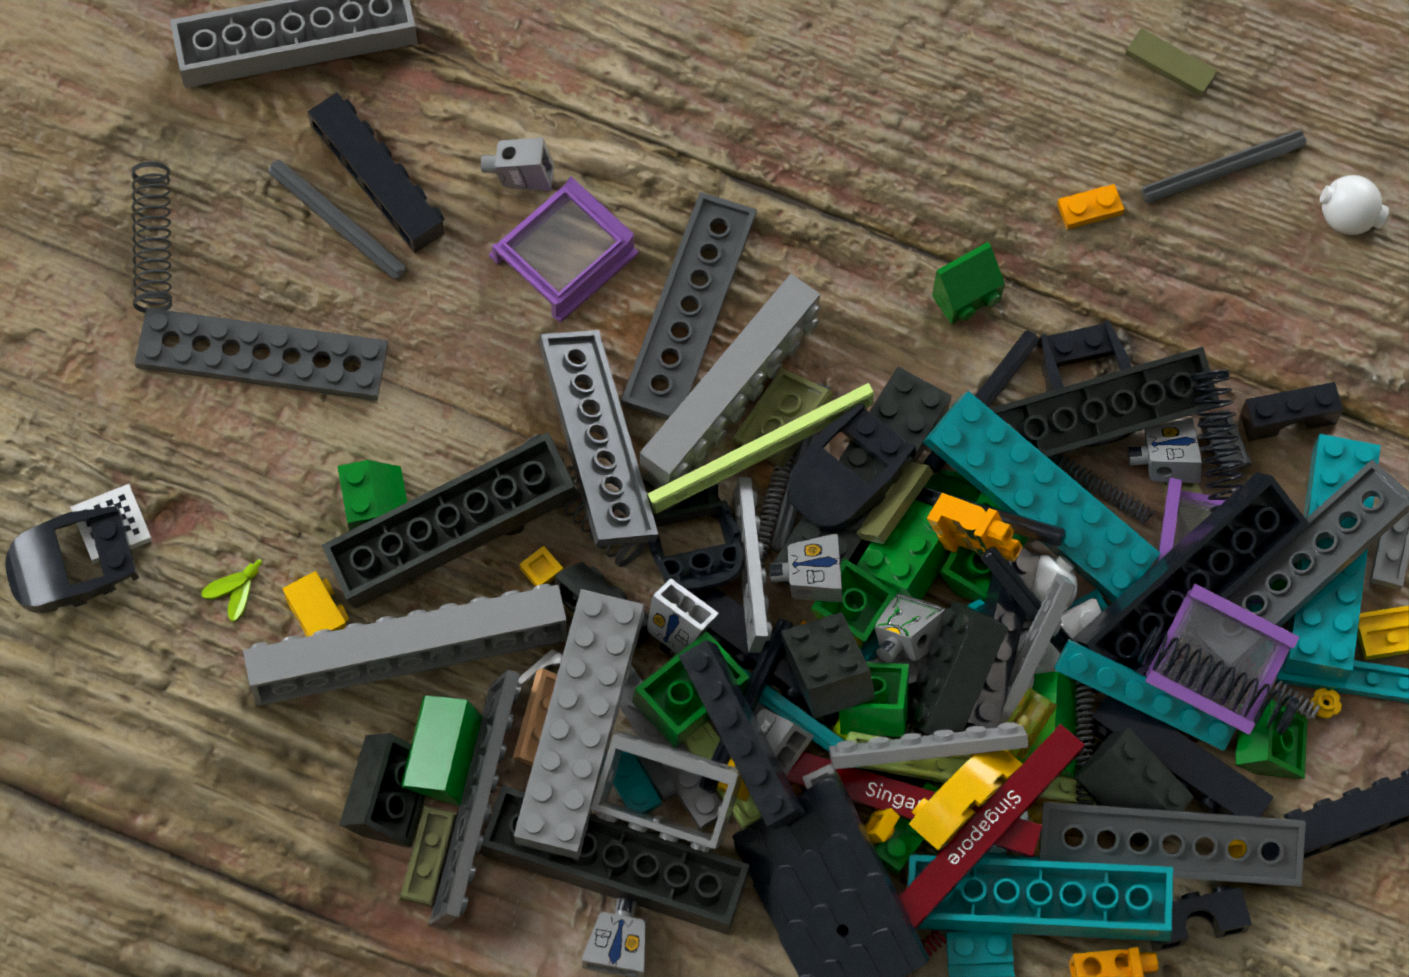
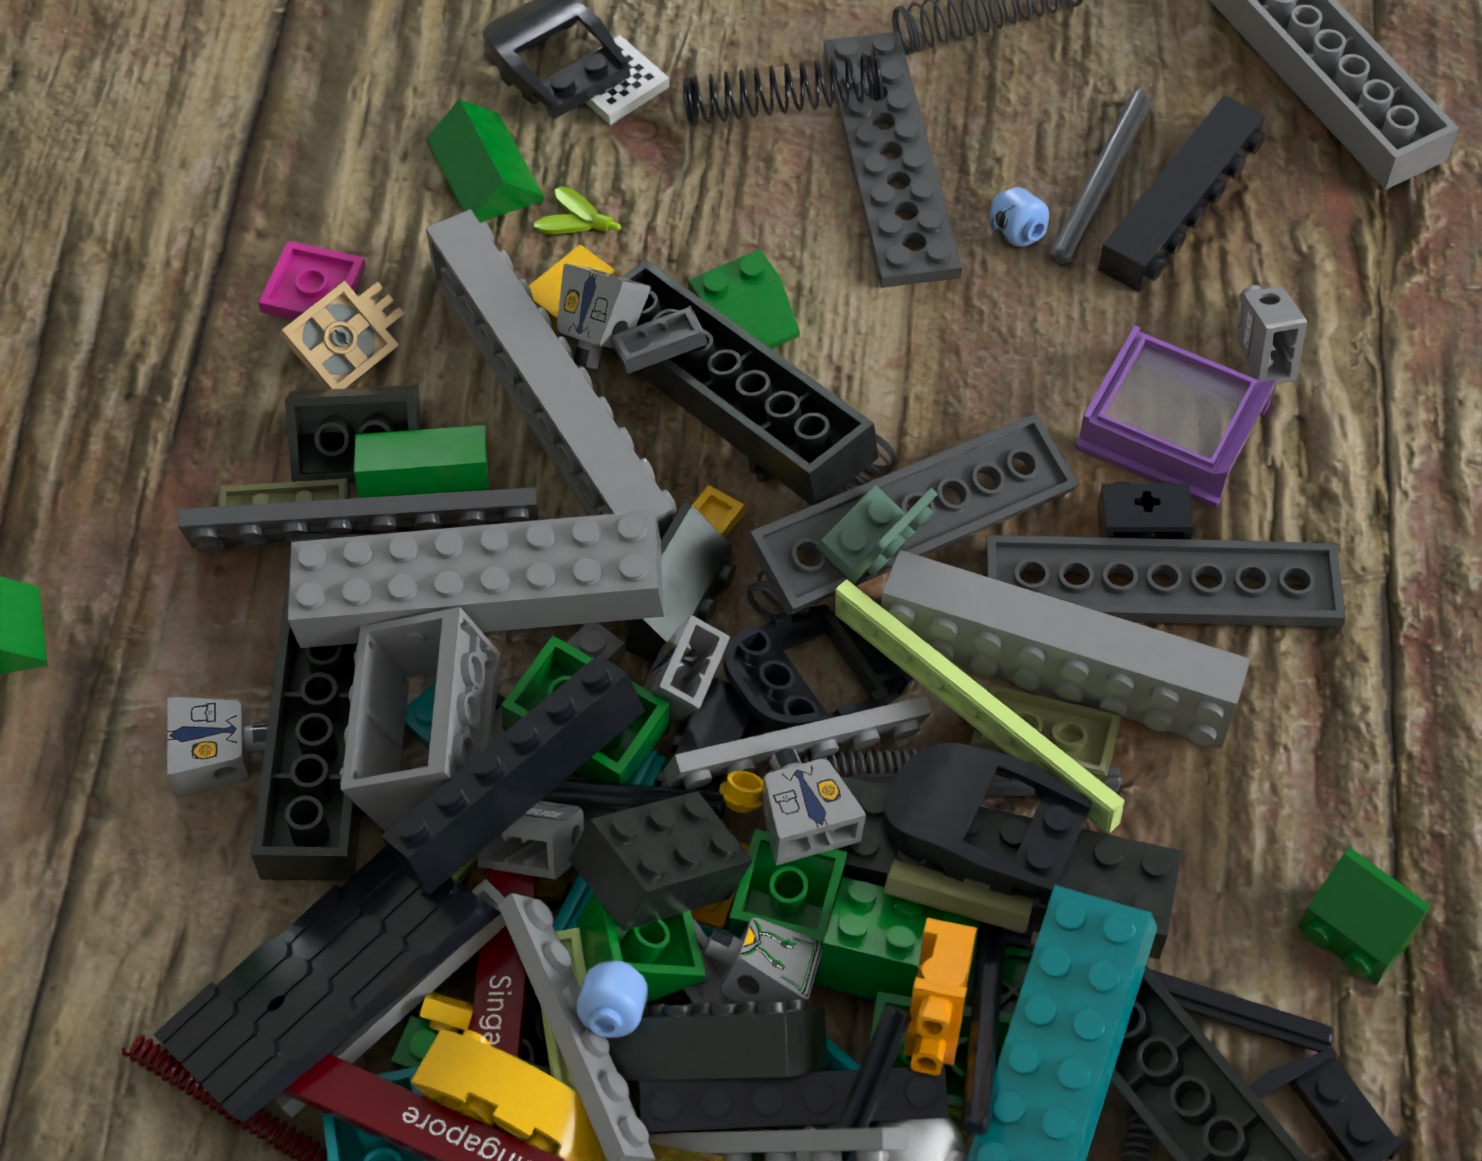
camera: 75 degrees right, 10 degrees down
none -> dark pink plate [258,241,366,320]
none -> tan piece [279,281,405,389]
none -> green slope [426,99,544,222]
none -> light grey torso [557,263,651,369]
none -> light blue head [576,961,647,1038]
none -> dark grey plate [611,307,707,374]
none -> black piece [683,50,884,127]
none -> yellow plate [719,770,763,813]
none -> sand green bracket [816,485,938,584]
none -> light blue head [989,187,1049,247]
none -> black brick [1097,481,1194,540]

